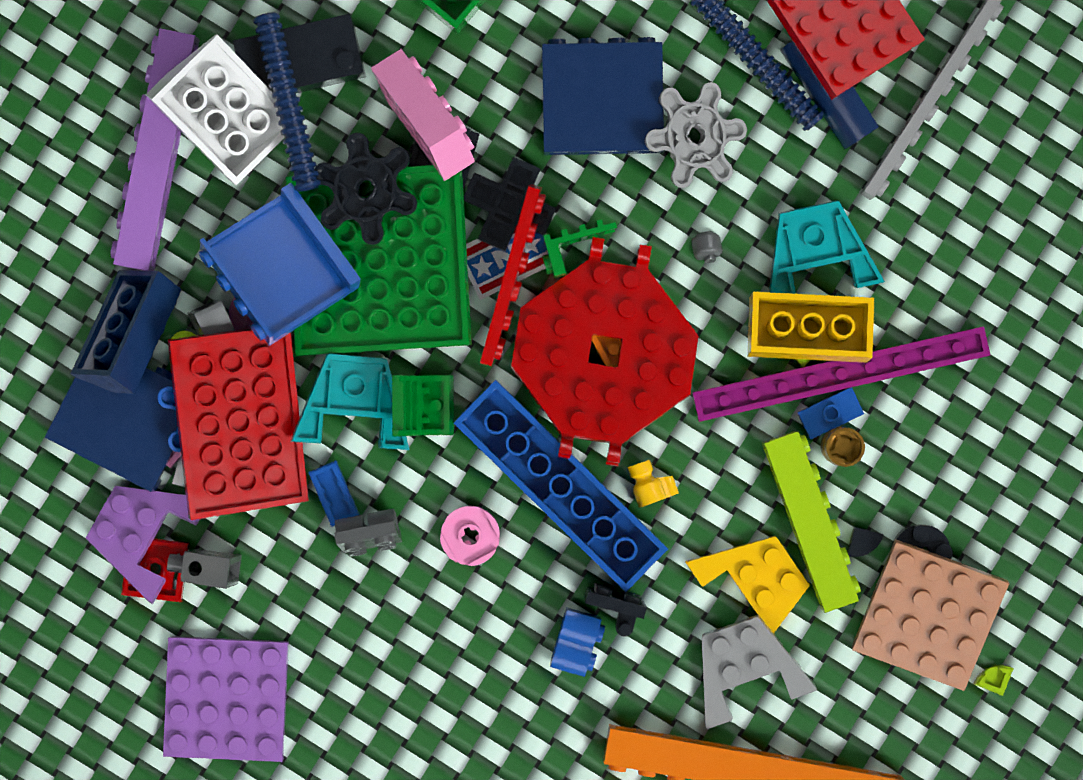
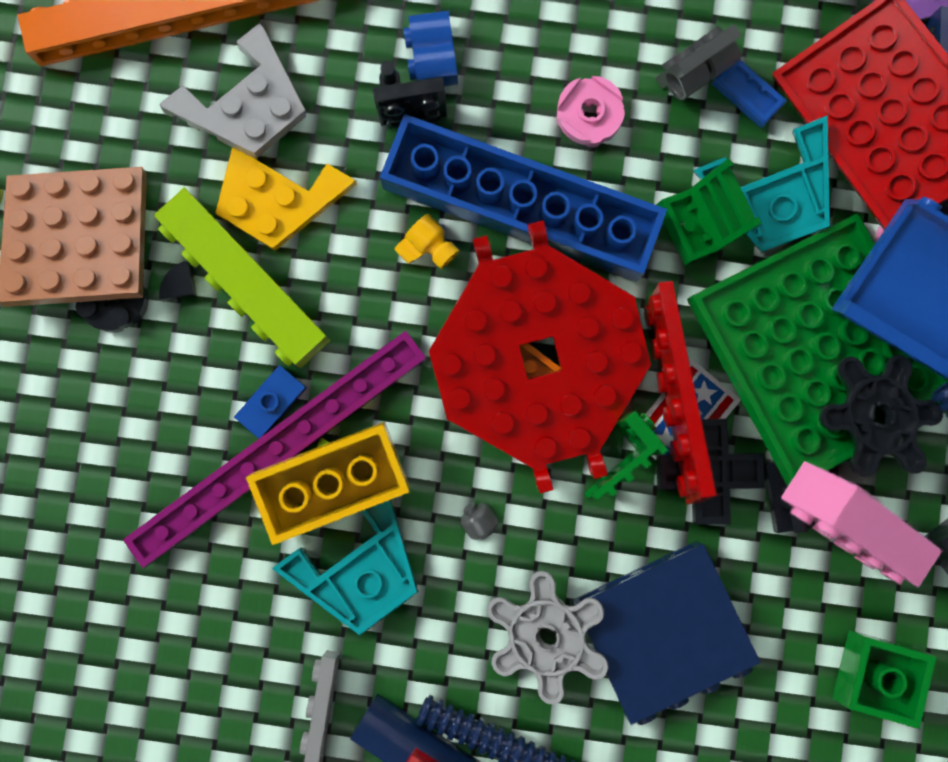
camera: 155 degrees right, 5 degrees down
pearl gold wheel [821,427,865,467] -> none

